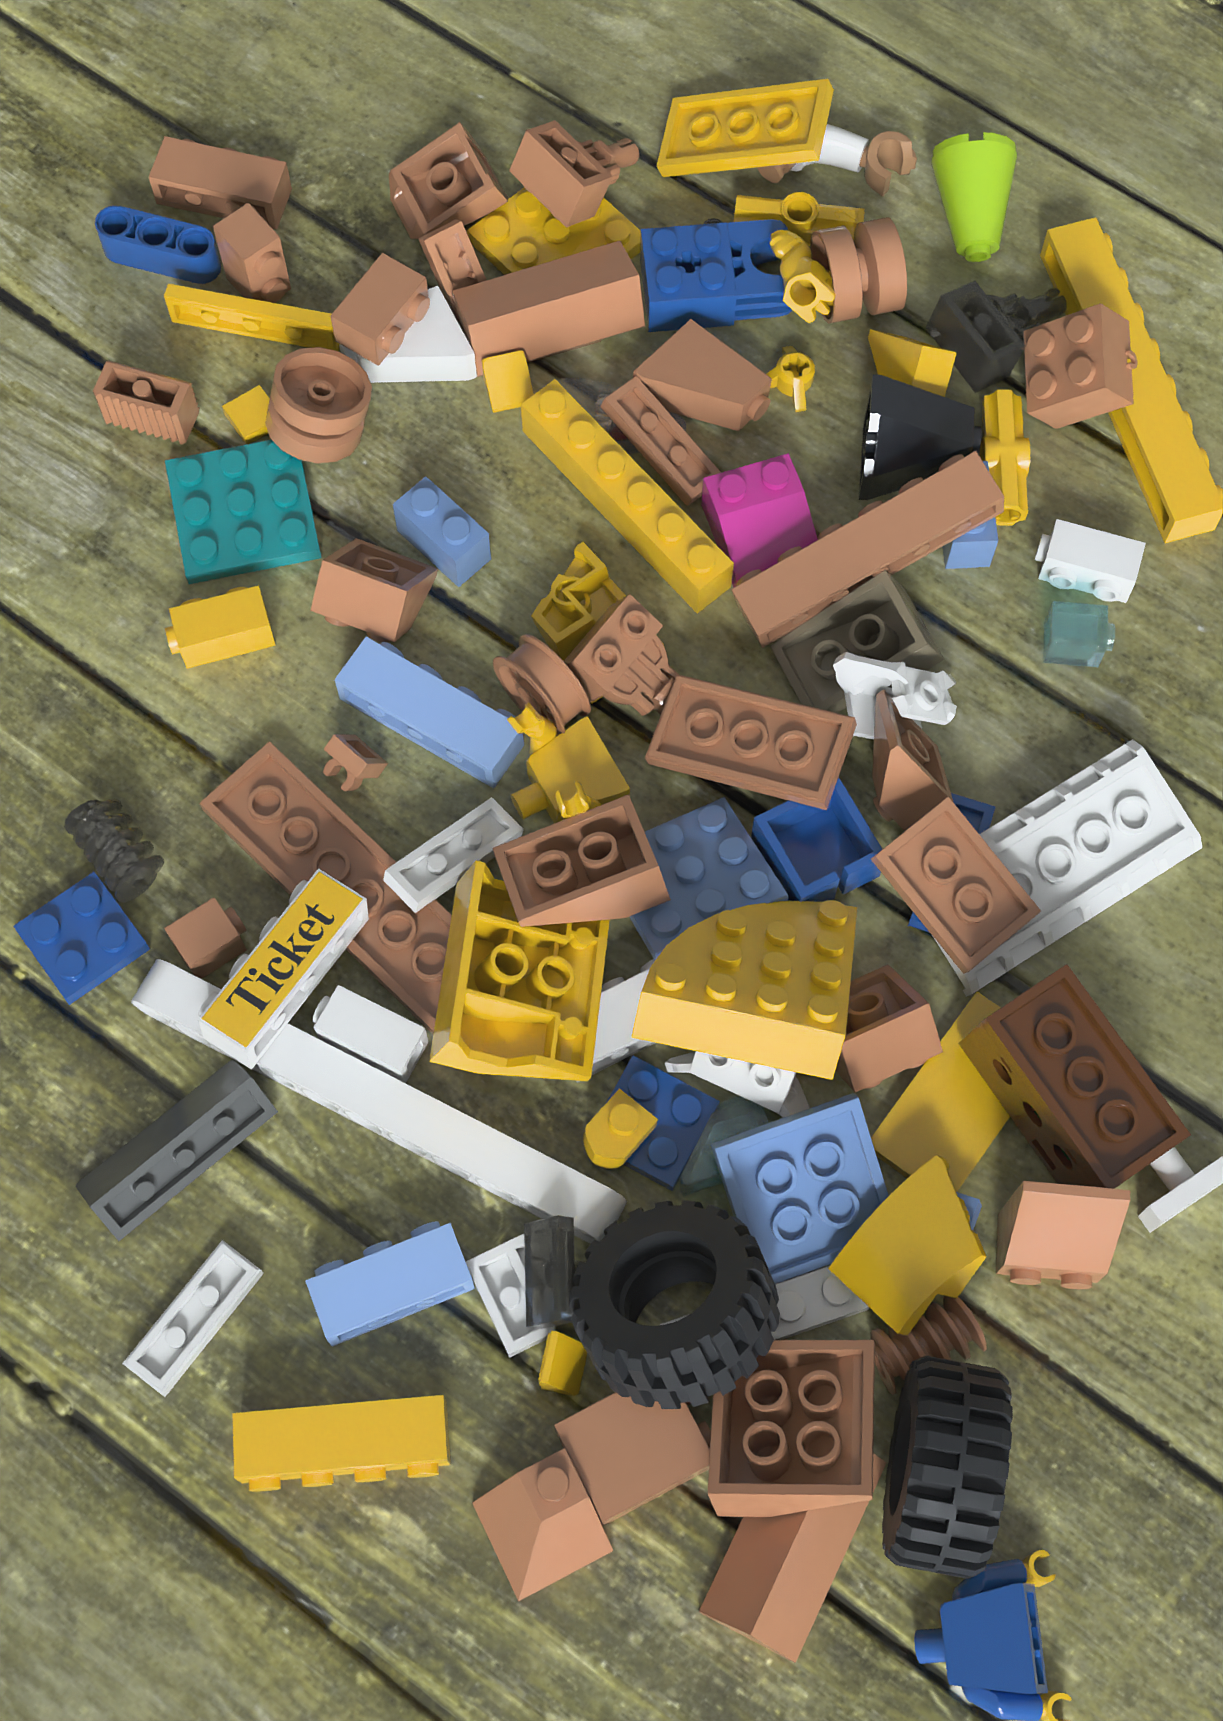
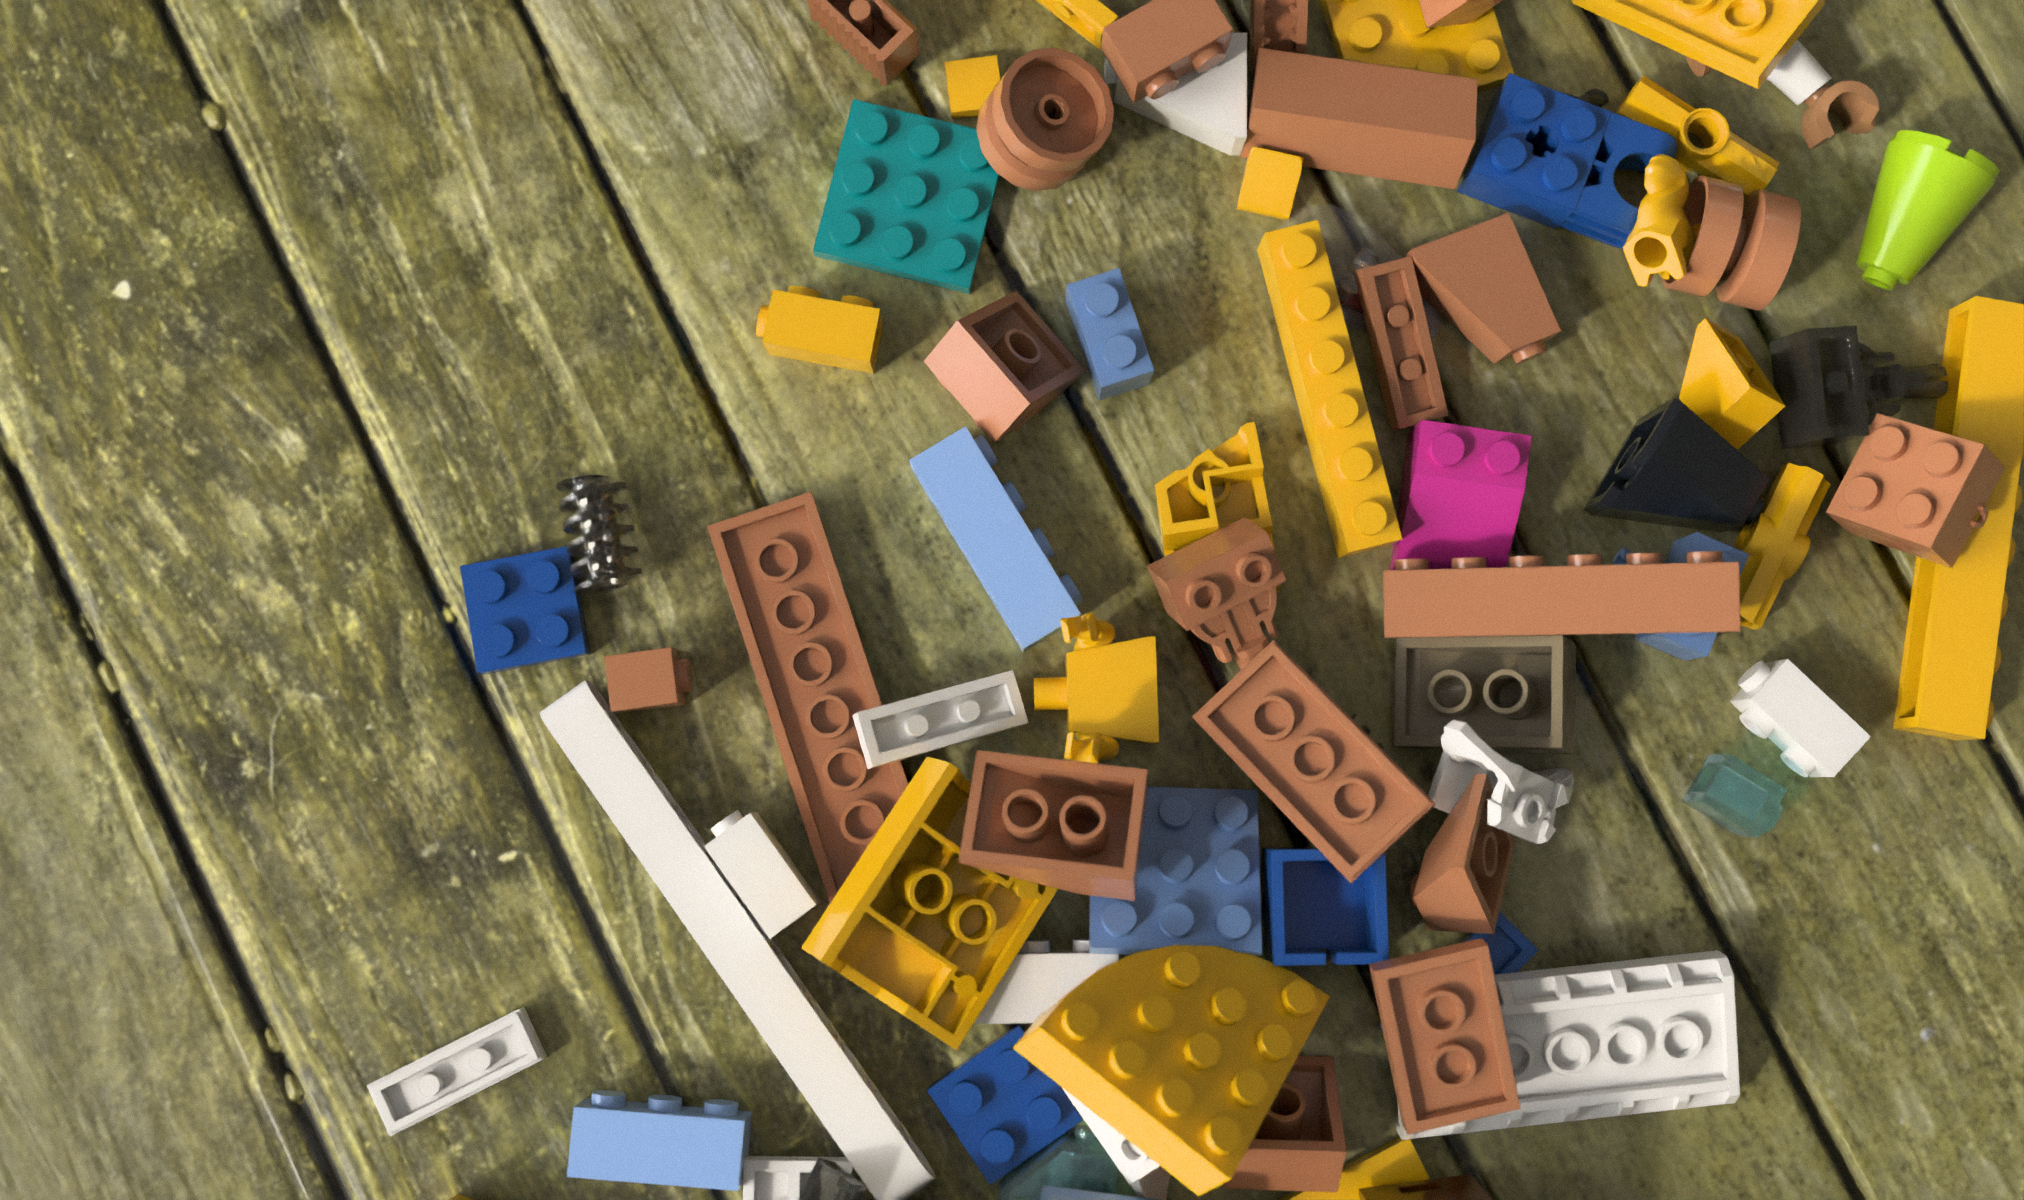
camera: 25 degrees right, 15 degrees up
dark grey panel [75,1060,278,1241] -> none
brick [198,869,369,1070] -> none
nougat tile [323,734,388,792] -> none
nougat wheel [493,634,591,736] -> none
yellow plate [583,1088,658,1169] -> none
yellow piece [766,346,815,412] -> none

